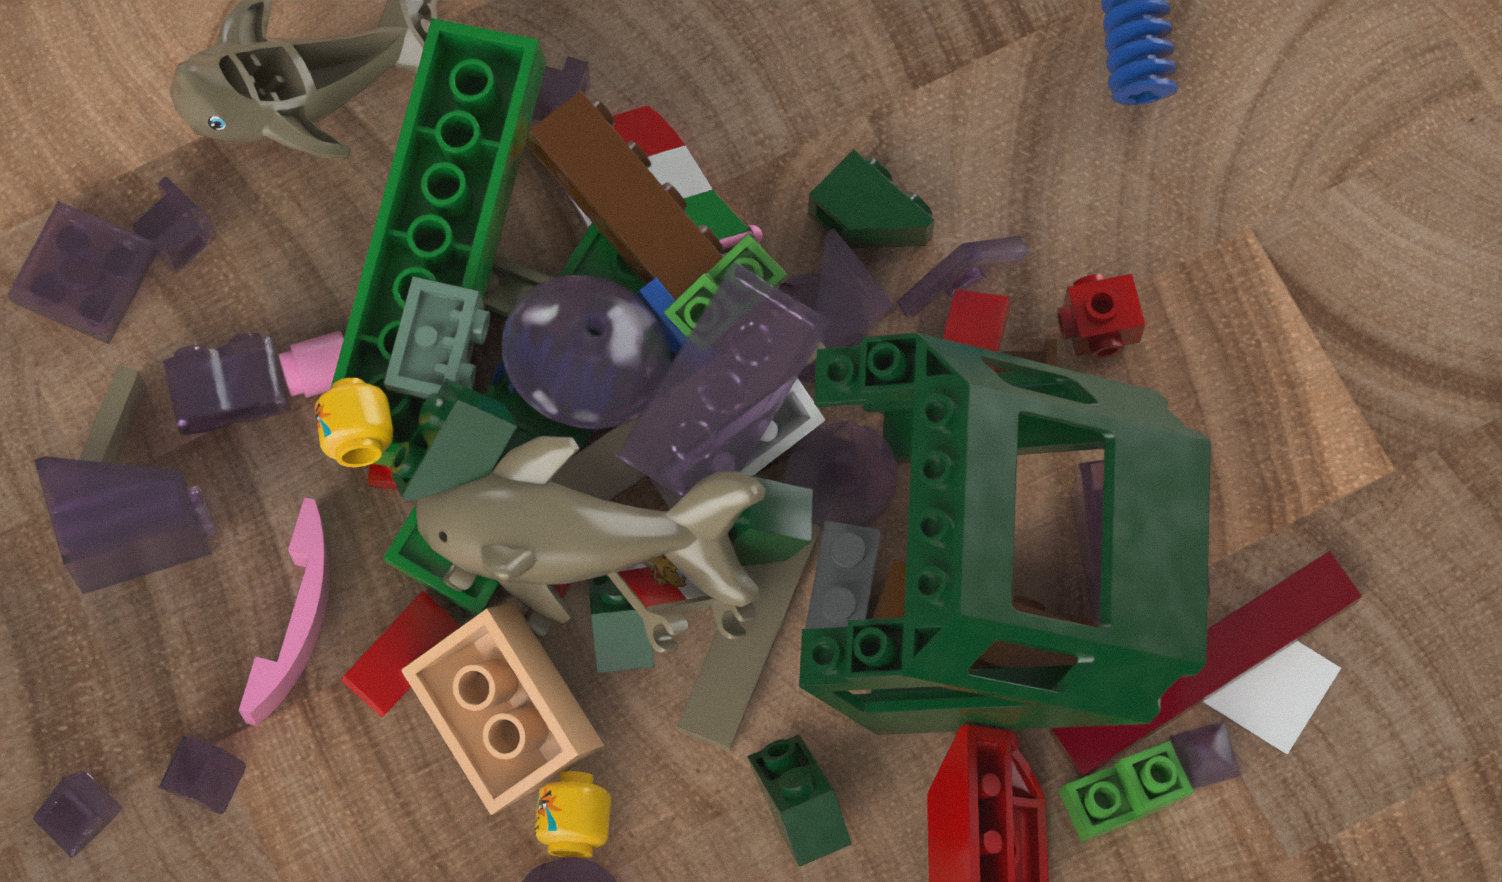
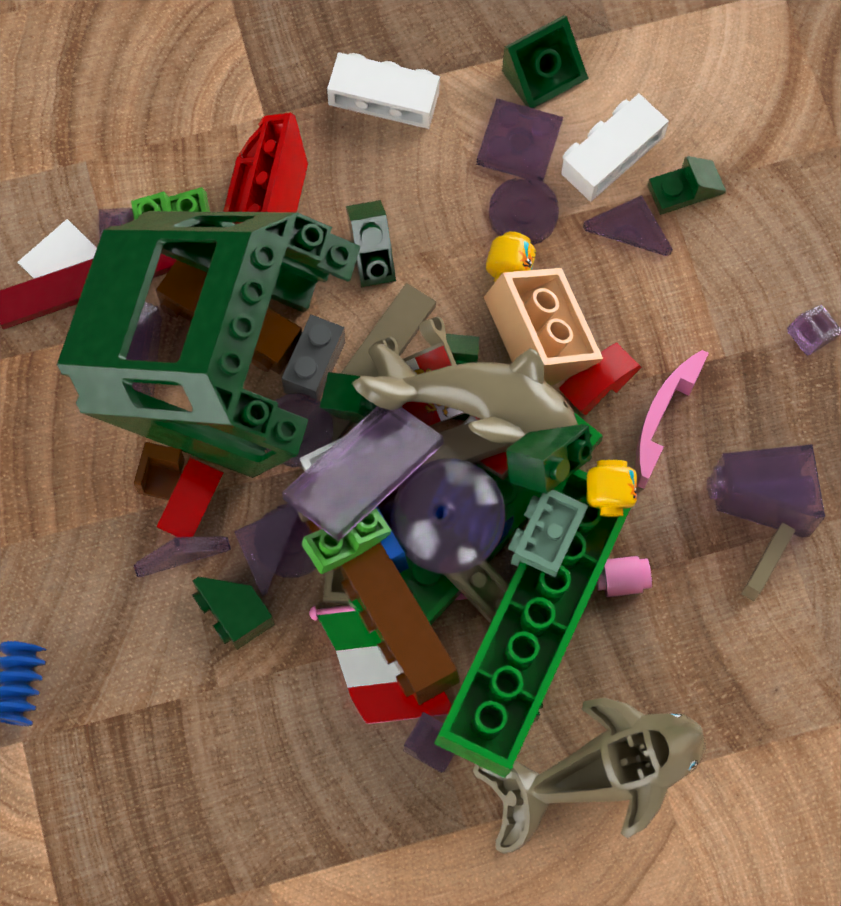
camera: 170 degrees left, 0 degrees up
clear purple plate [7,201,159,344] -> none
panel [133,176,216,273] -> none
slope [159,736,246,814] -> none
clear purple brick [163,332,290,435] -> none
red brick [1057,274,1146,358] -> none

